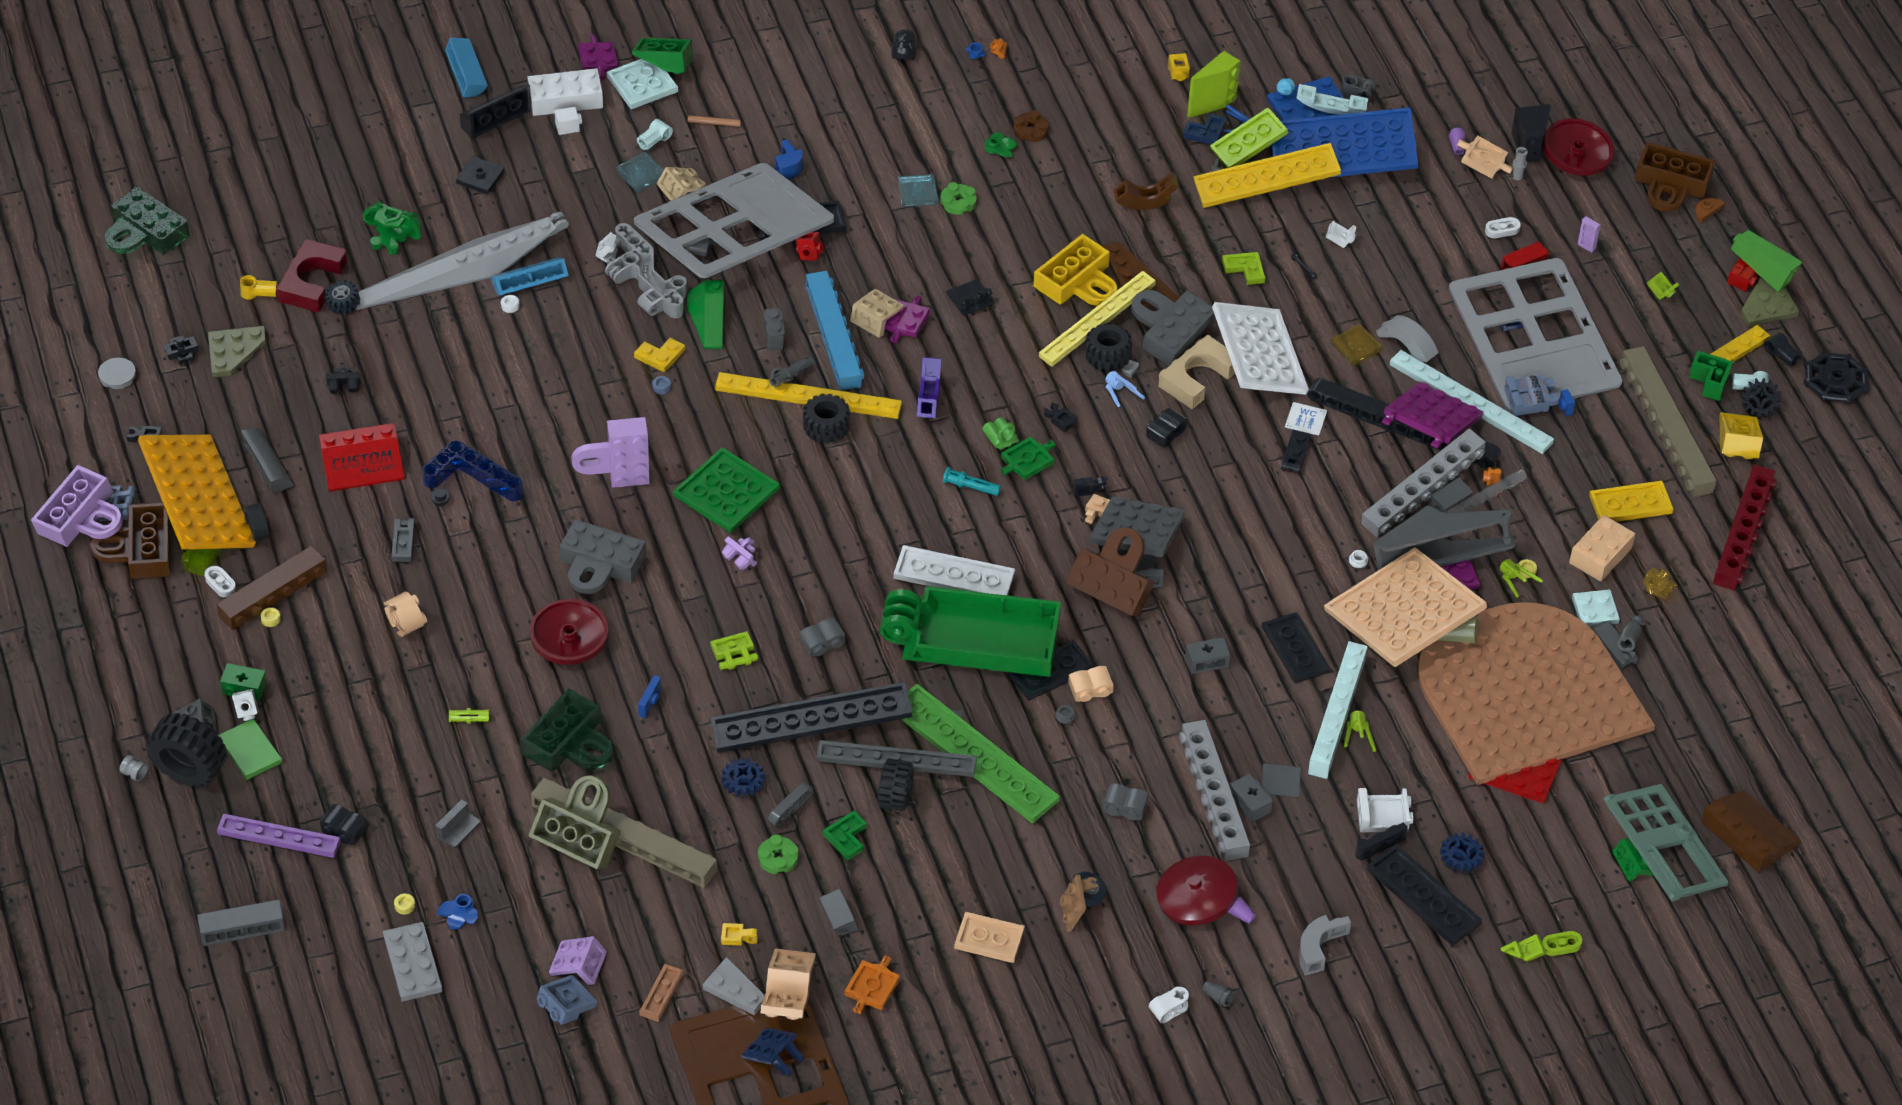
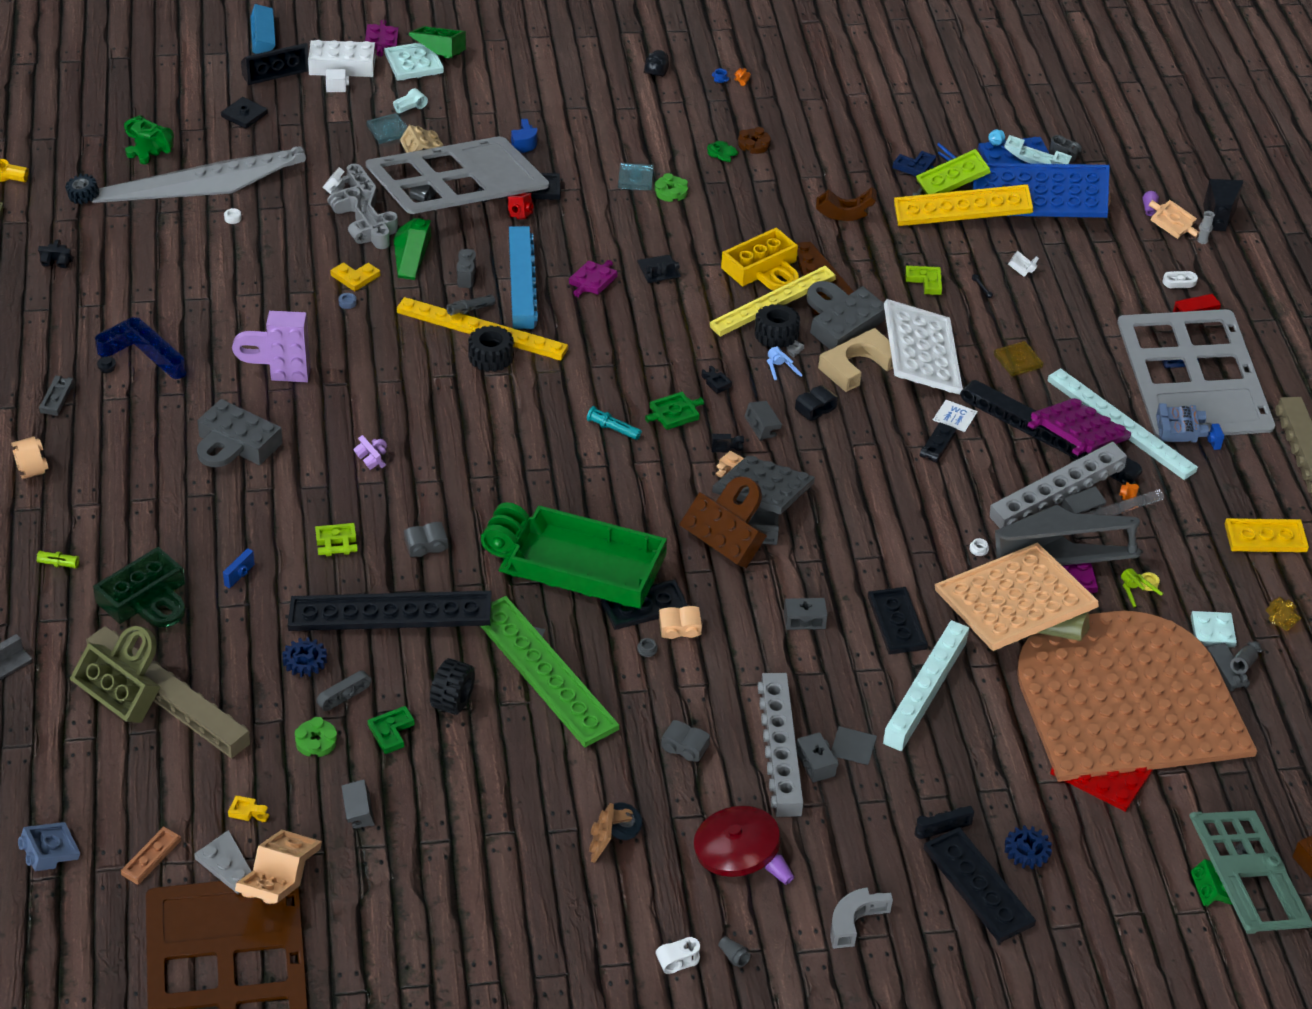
camera: 10 degrees right, 5 degrees down
dark red arch [276,239,348,312] -> none
red slope [319,423,404,492] -> none
dark azure brick [490,257,569,295] -> none
dark red dish [530,599,608,665] -> none
lavender bracket [549,936,607,985] -> none
green plate [673,447,780,533] -> none
nougat bar [688,115,741,127] -> none
dark blue plate [741,1027,804,1077] -> none
dark grey plate [816,740,977,777] -> none
orange plate [844,955,900,1014] -> none
tan bracket [850,289,903,338] -> none
white plate [893,545,1015,596] -> none
dark purple arch [917,357,942,418] -> none
light nougat plate [954,912,1025,963] -> none
bright green piece [982,417,1019,450] -> none
yellow brick [1168,53,1190,81] -> none
lime slope [1187,51,1240,118] -> none
lime plant [1344,711,1376,752] -> none
white panel [1357,788,1413,832] -> none
light grey arch [1376,315,1439,362] -> none
lime slope [1500,934,1546,962] -> none
lime plate [1542,931,1582,956] -> none
dark red dish [1543,118,1614,176] -> none
light nougat brick [1569,515,1636,582] -> none
lavender plate [1577,216,1601,253] -> none
none -> dark grey hinge [744,401,782,440]

